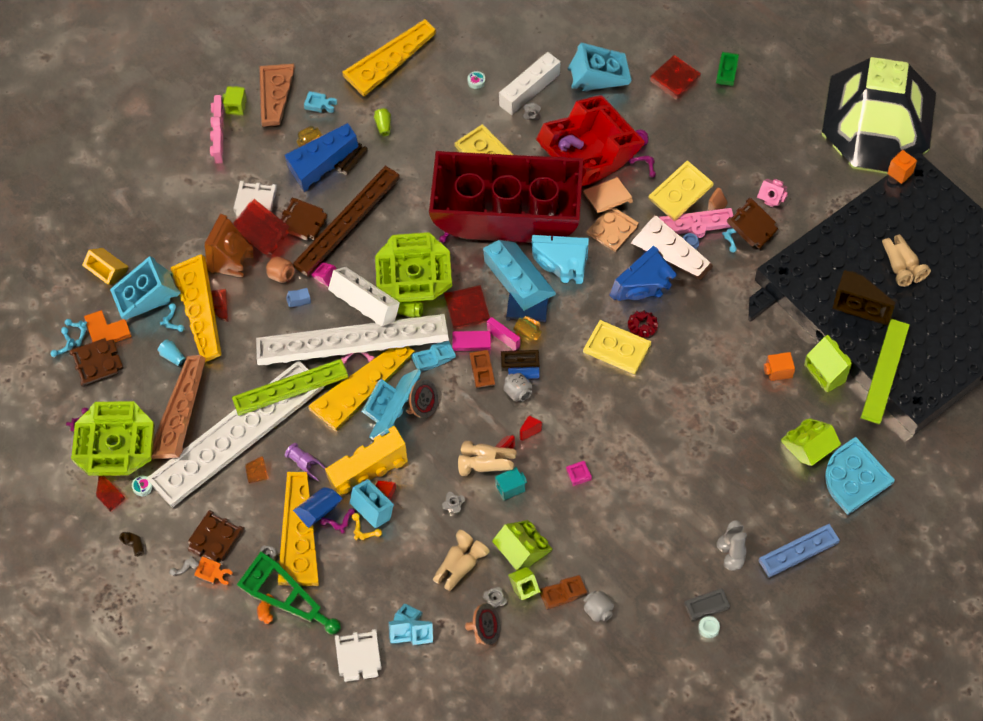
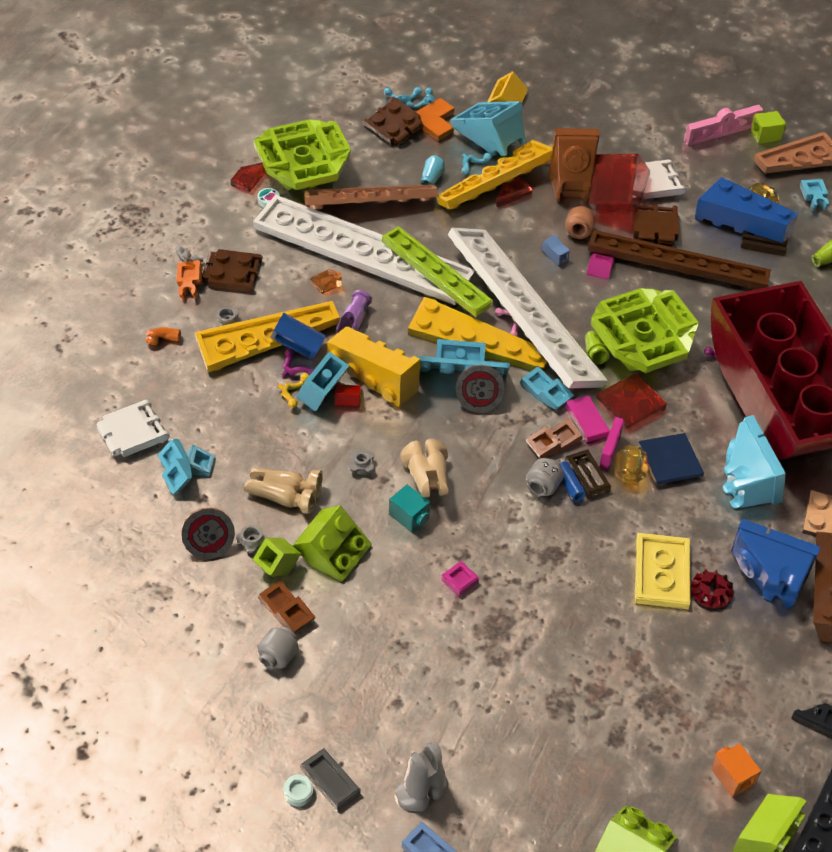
camera: 65 degrees right, 10 degrees down
dark brown arm [119,532,144,557] -> none
green plate [236,552,341,635] -> none
white brick [328,267,400,326] -> none
medium azure slope [483,240,556,311] -> none
red slope [495,435,515,449] -> none
red slope [520,416,542,441] -> none

